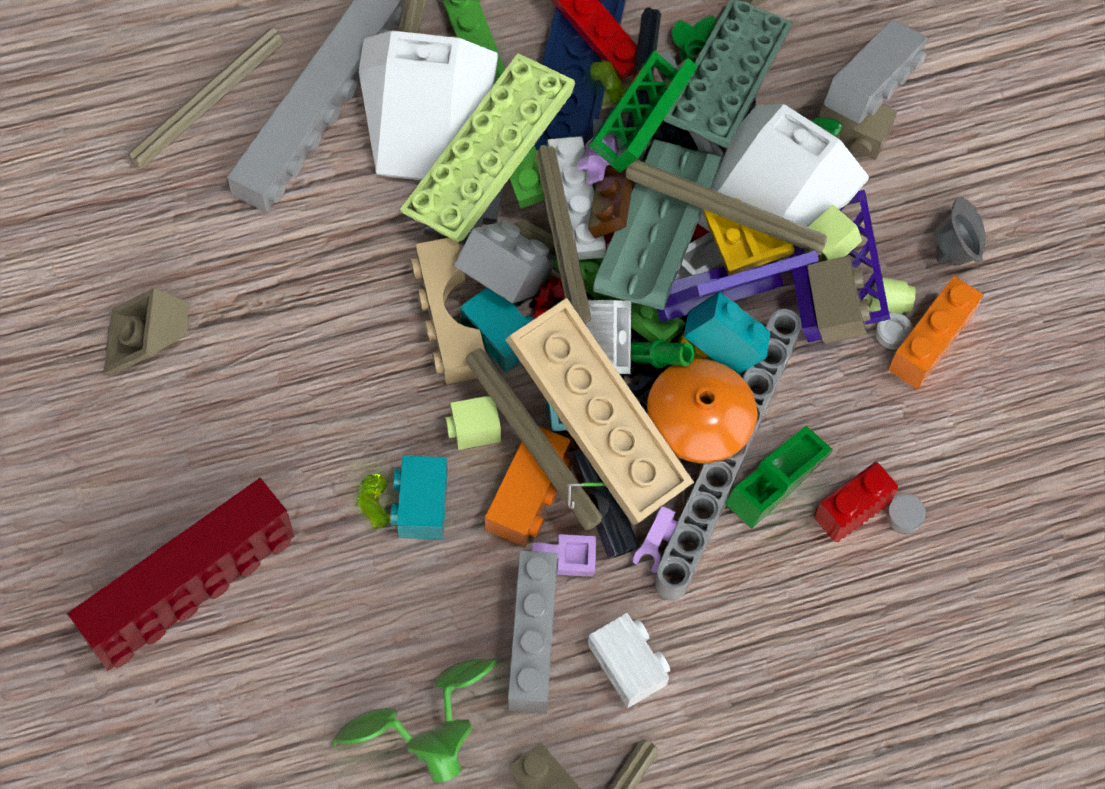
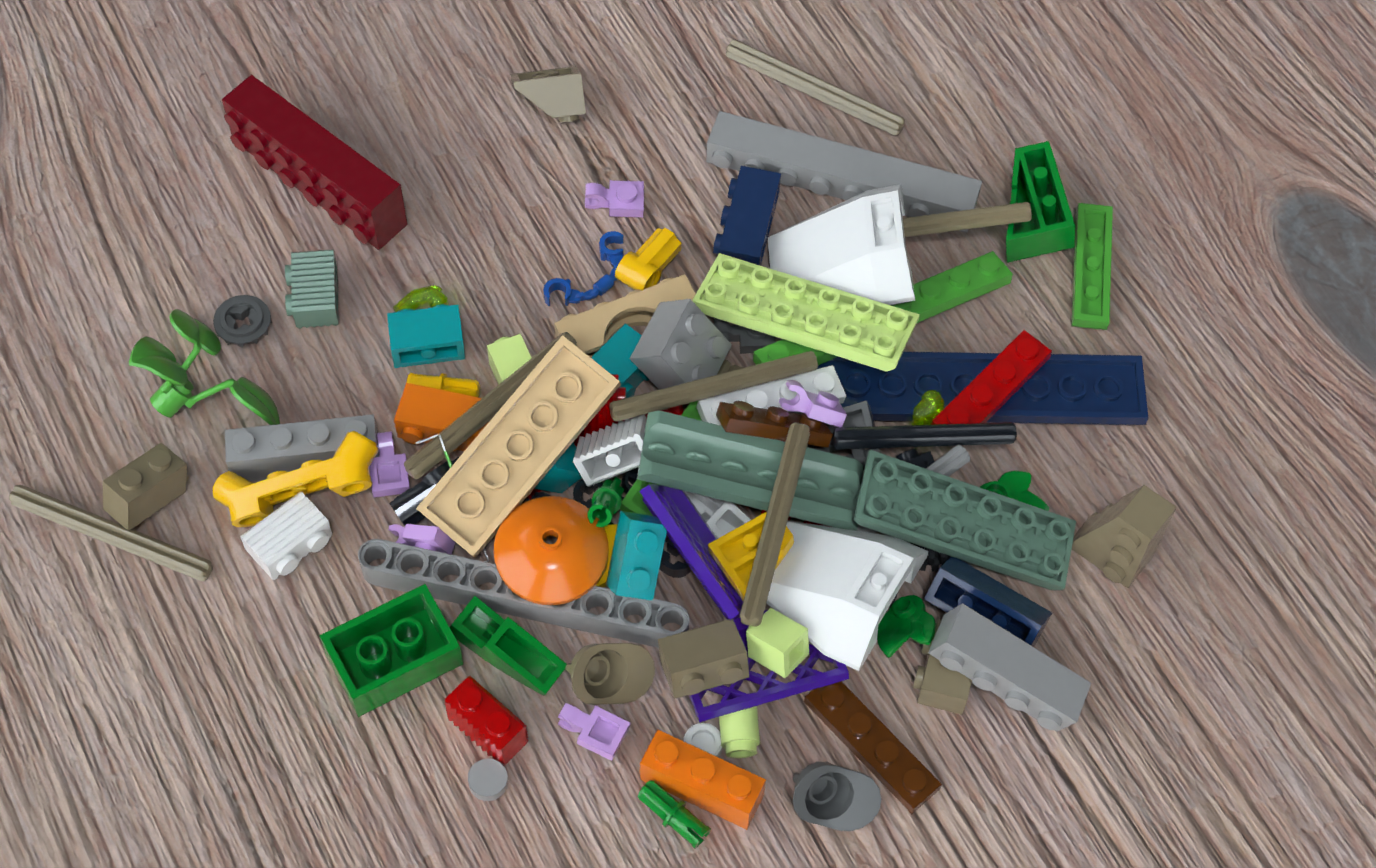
camera: 80 degrees right, 5 degrees down
green fence [588,50,698,173] -> none
none -> yellow plate [212,431,379,527]
none -> dark grey gear [213,295,272,347]
none -> sand green brick [285,249,339,329]
none -> green brick [319,584,463,717]
none -> yellow axle [406,372,480,397]
none -> blue piece [543,231,624,306]
none -> lavender plate [558,703,630,761]
none -> dark tan piece [566,643,655,705]
none -> lavender plate [585,180,644,218]
none -> yellow piece [615,228,682,290]
none -> green axle [638,780,711,849]
none -> dark blue brick [713,166,781,266]
none -> reddish brown plate [804,681,942,814]
none -> dark blue brick [924,557,1052,647]

